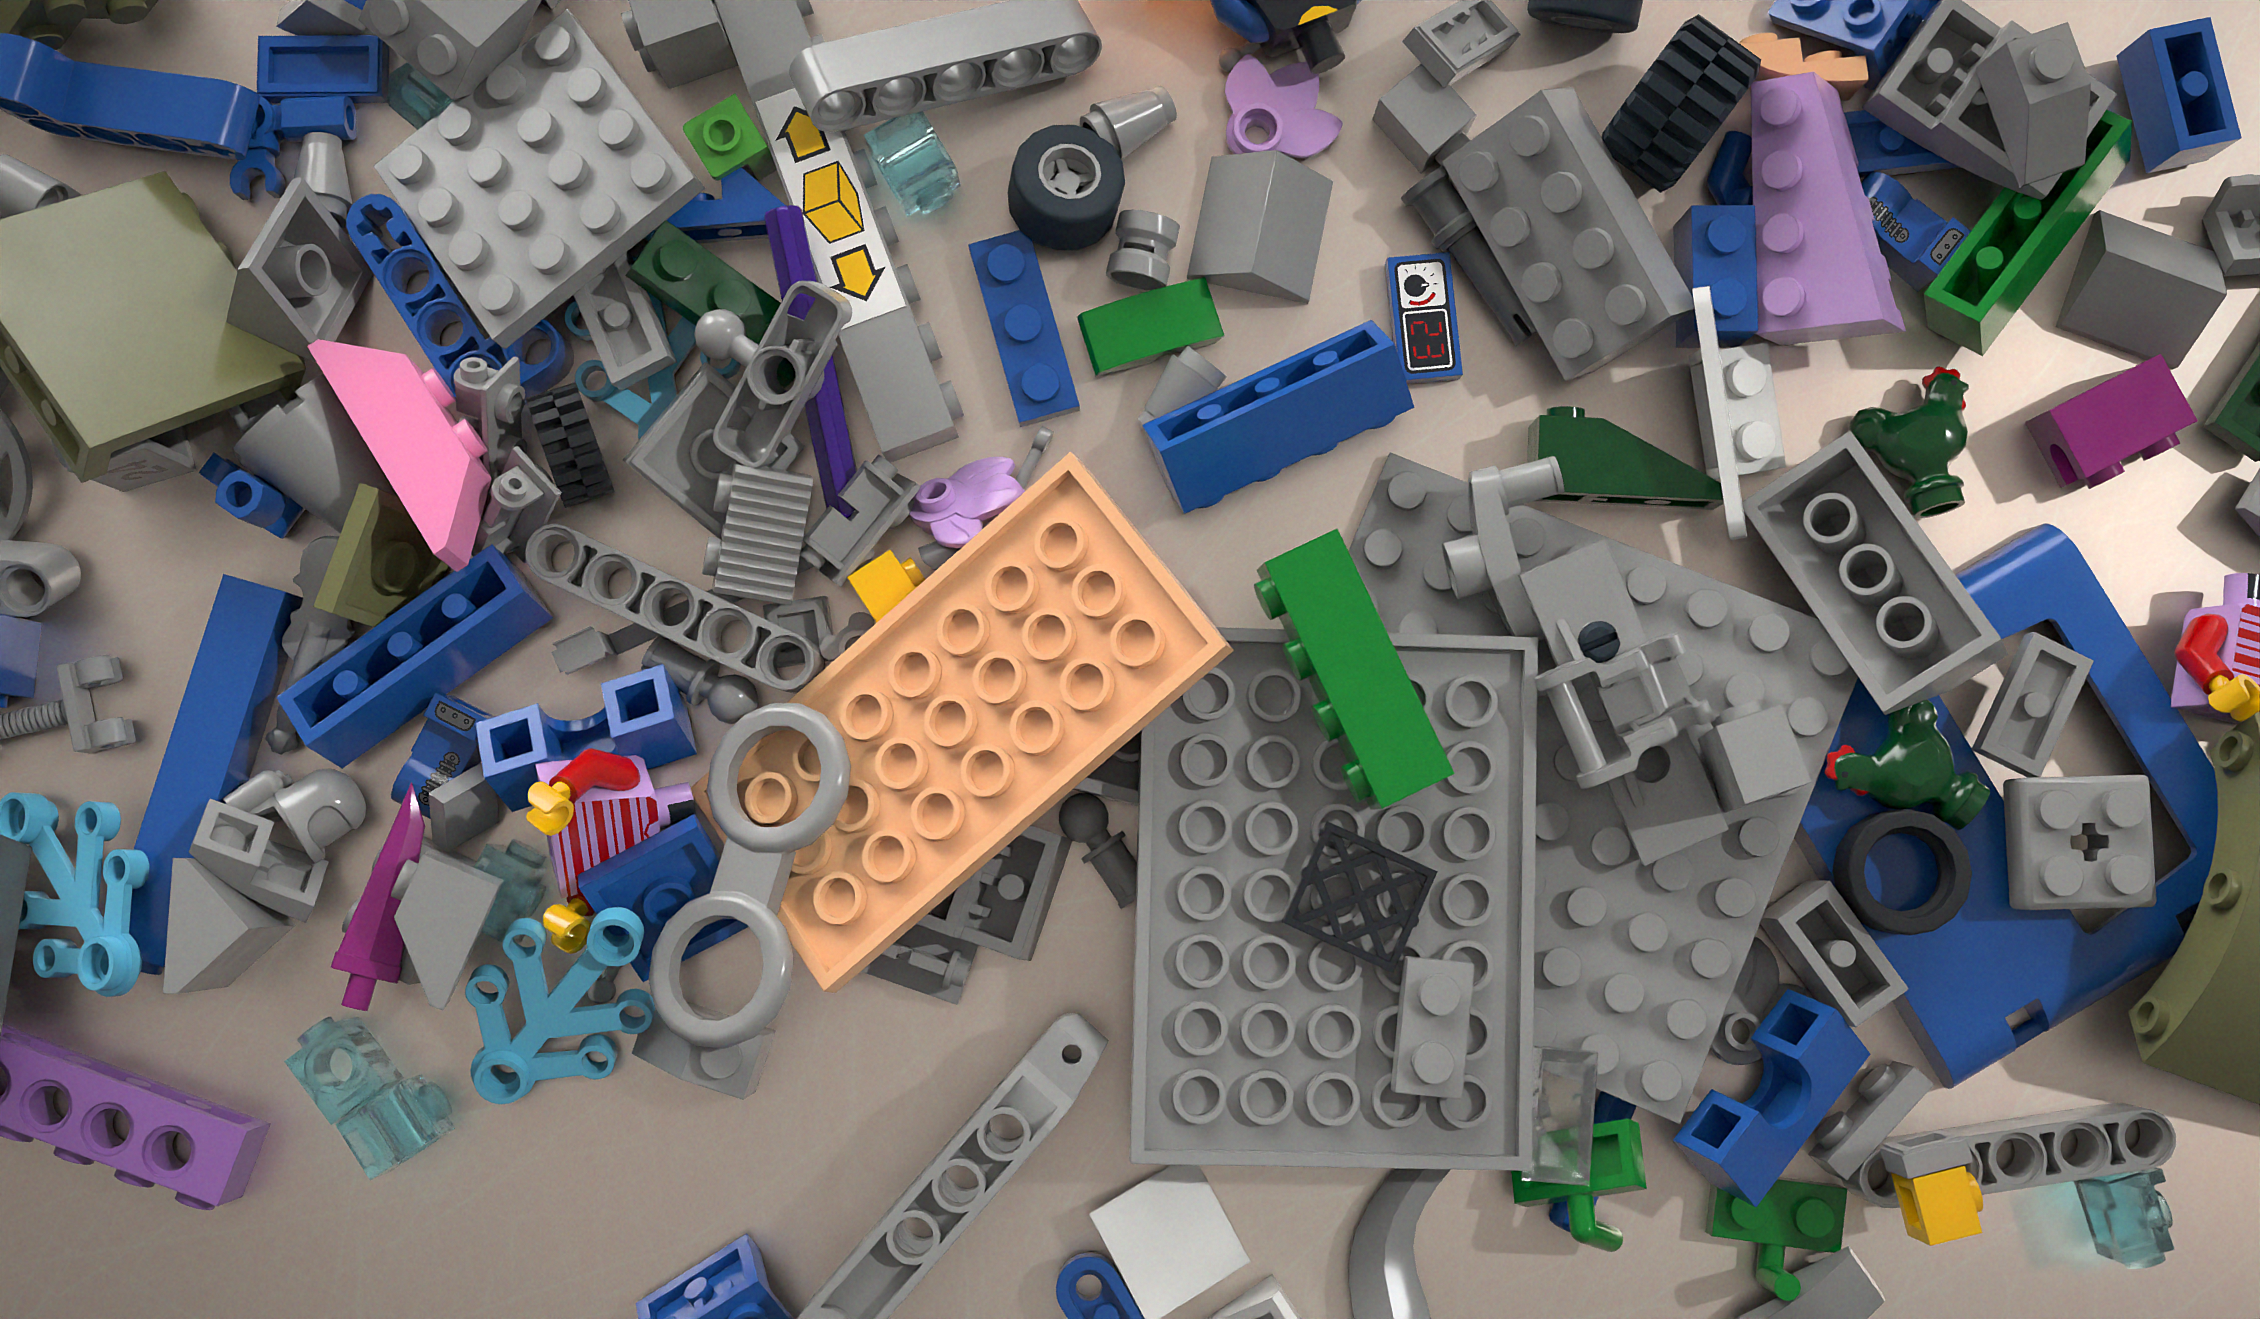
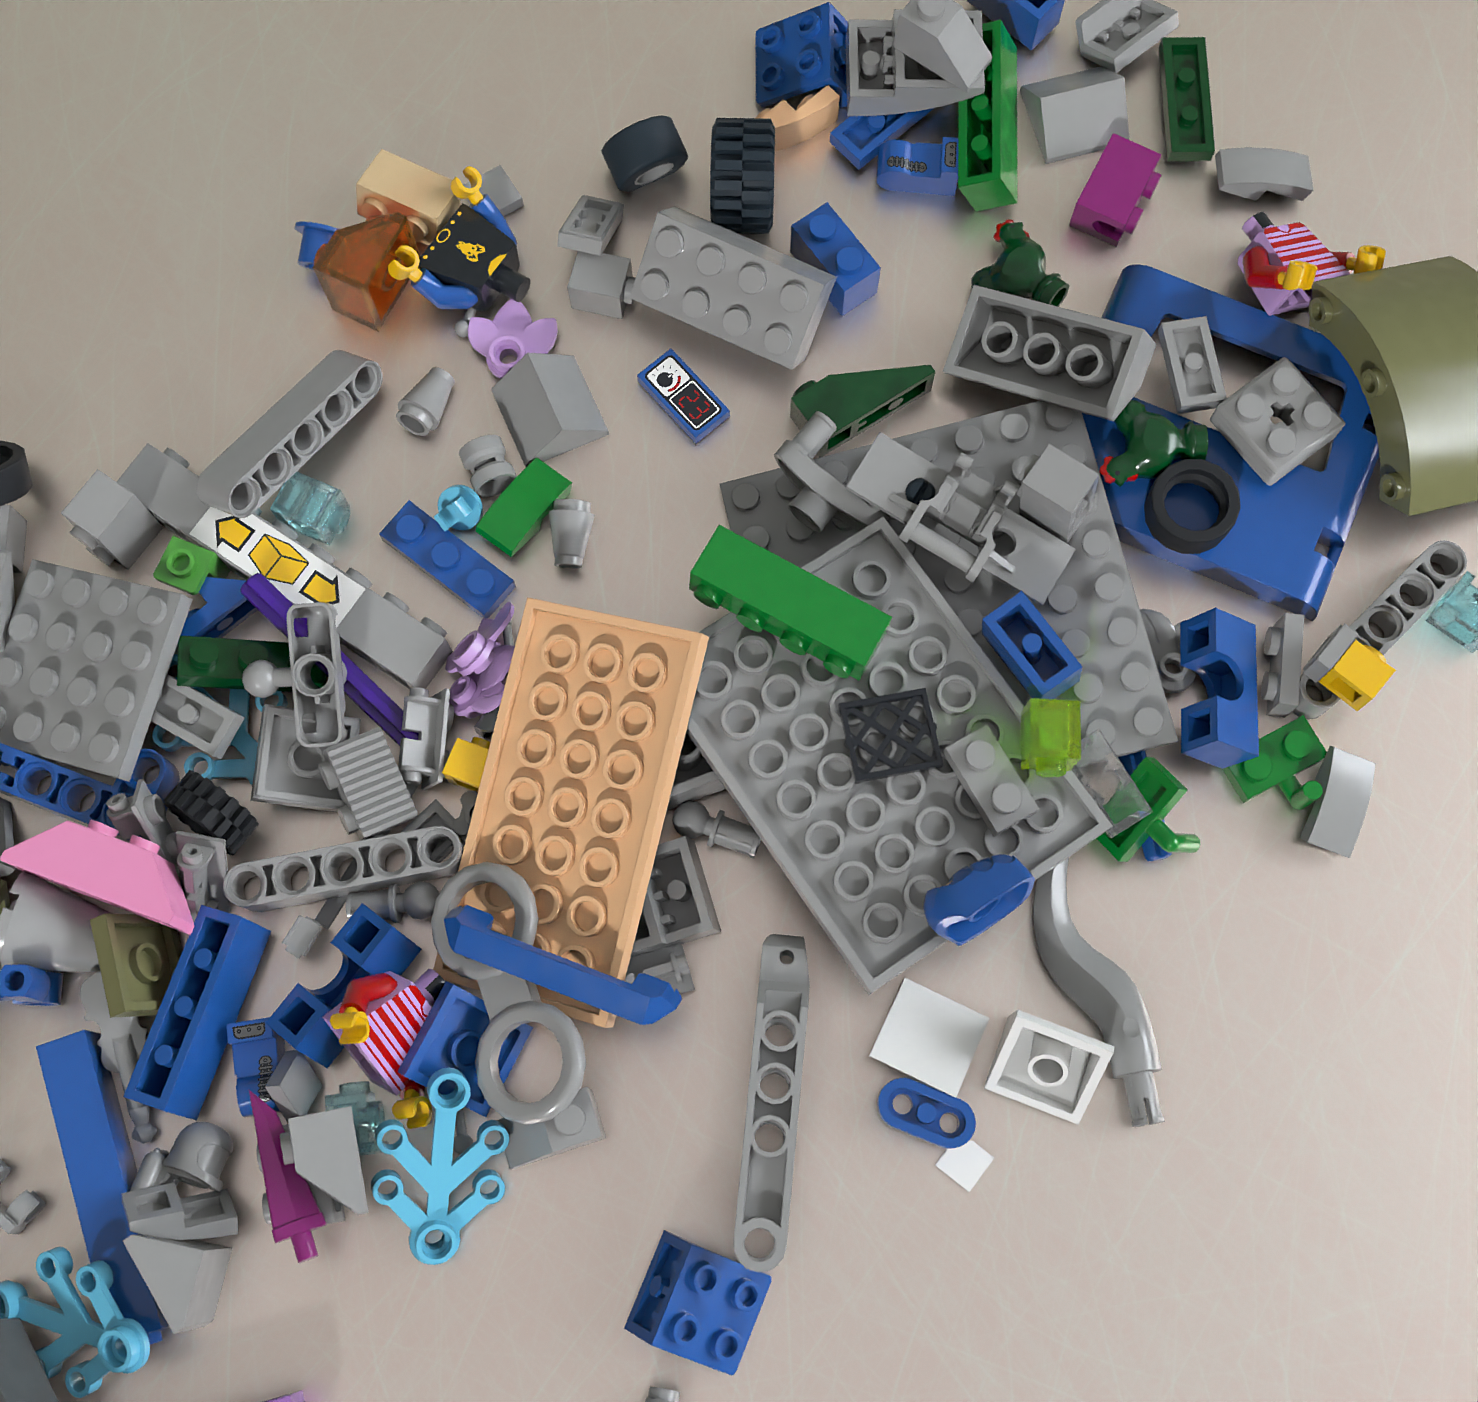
camera: 30 degrees left, 10 degrees down
clear light blue brick [284,1016,404,1125] -> none
clear light blue brick [335,1075,456,1180] -> none
black wheel [1007,125,1125,250] -> none
blue brick [1142,320,1415,514] -> none
dark grey pin [1401,165,1537,346] -> none
white plate [1689,286,1786,540] -> none
blue arm [1707,131,1753,205] -> none
lavender wedge [1751,71,1906,345] -> none
light grey brick [1760,880,1909,1027] -> none
none -> medium azure plate [433,485,483,531]
none -> blue piece [444,905,682,1025]
none -> lavender plate [445,602,514,676]
none -> blue piece [923,854,1035,946]
none -> blue brick [982,591,1083,709]
none -> clear neon green brick [1021,698,1081,777]

